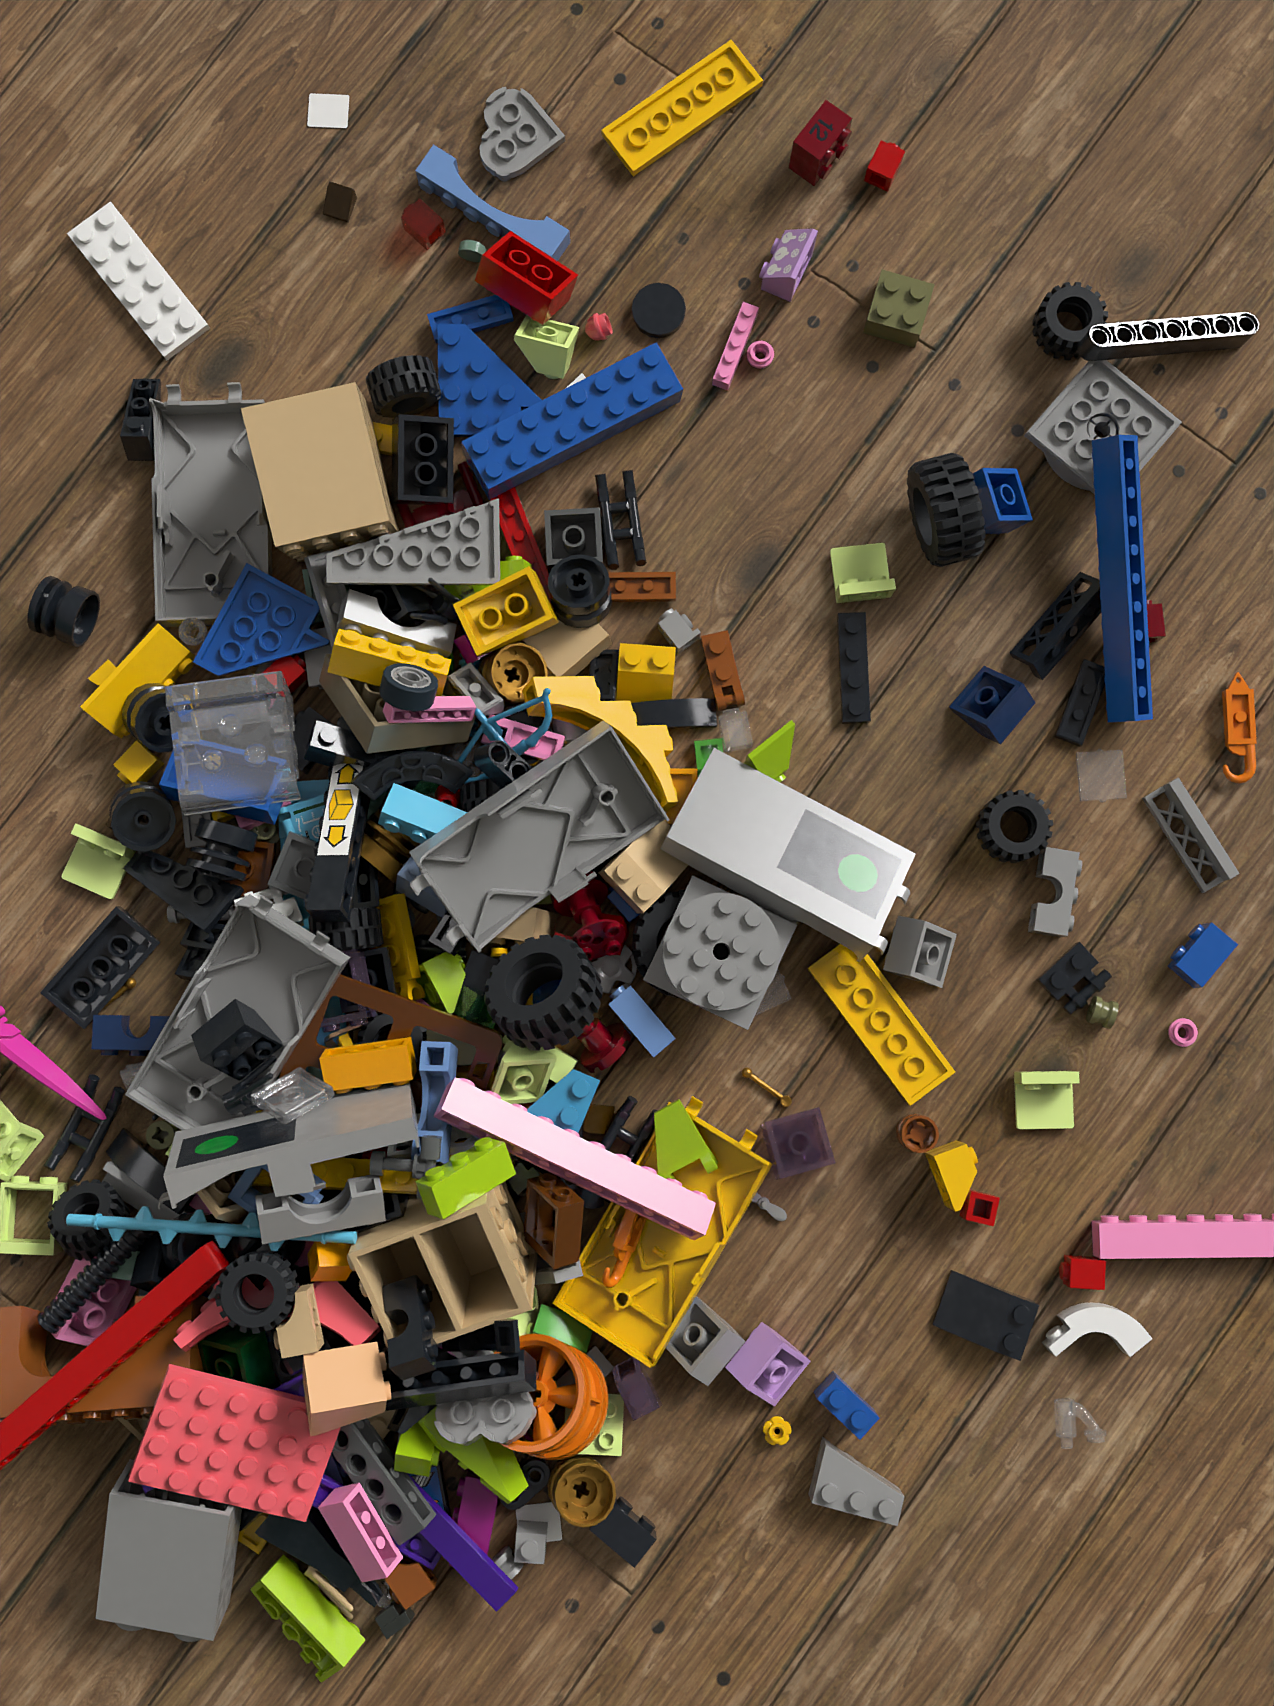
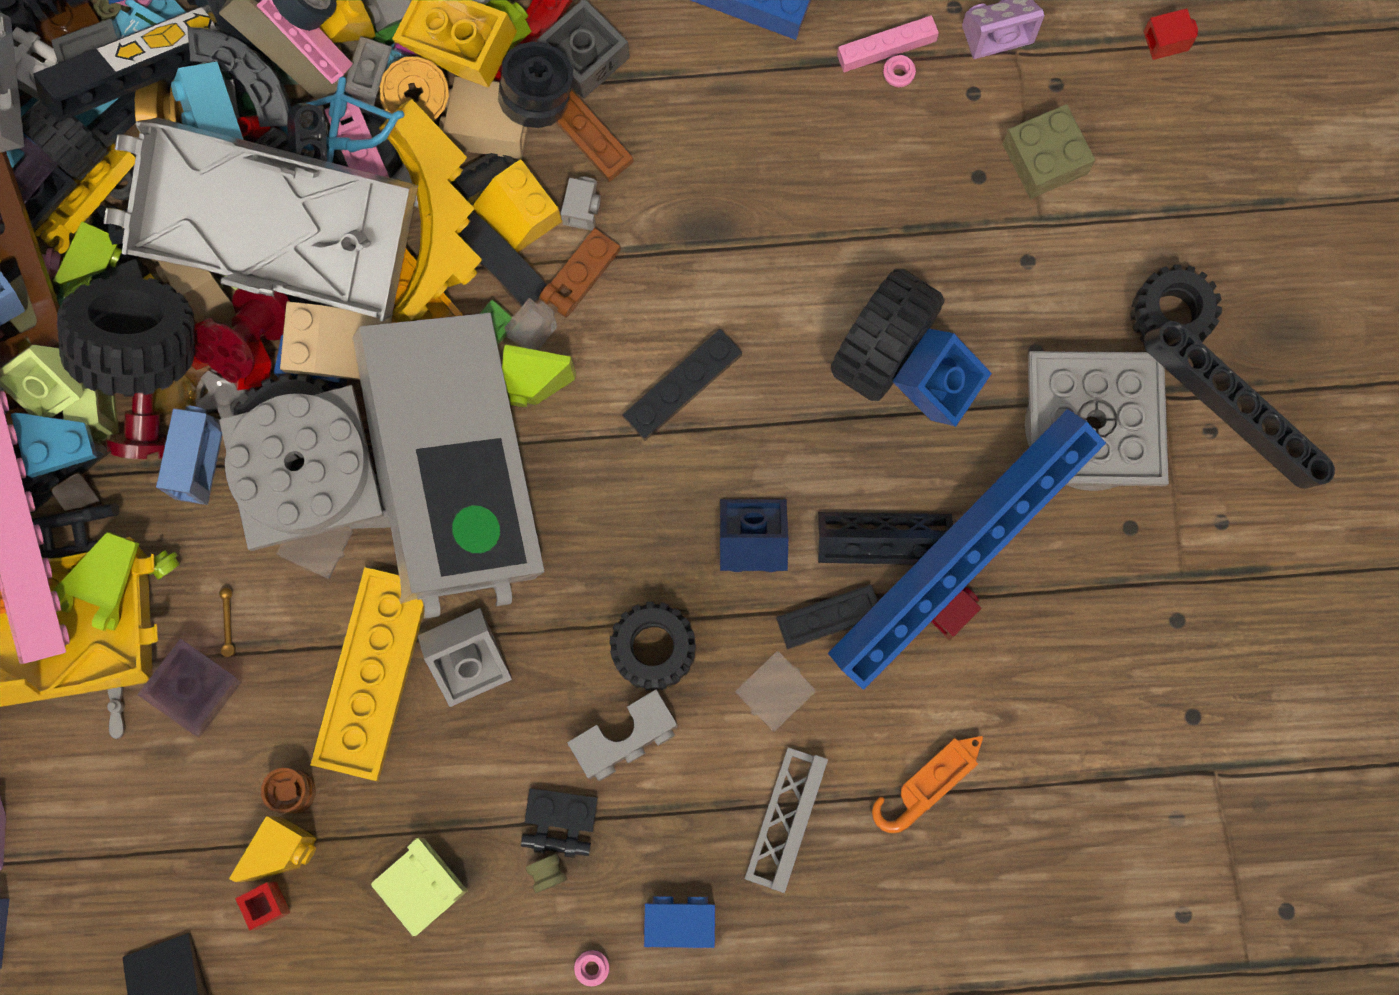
camera: 55 degrees right, 5 degrees down
black piece [595,470,647,570] -> none
yellowish green bracket [830,543,896,603] -> none
none -> lime plate [149,550,180,580]

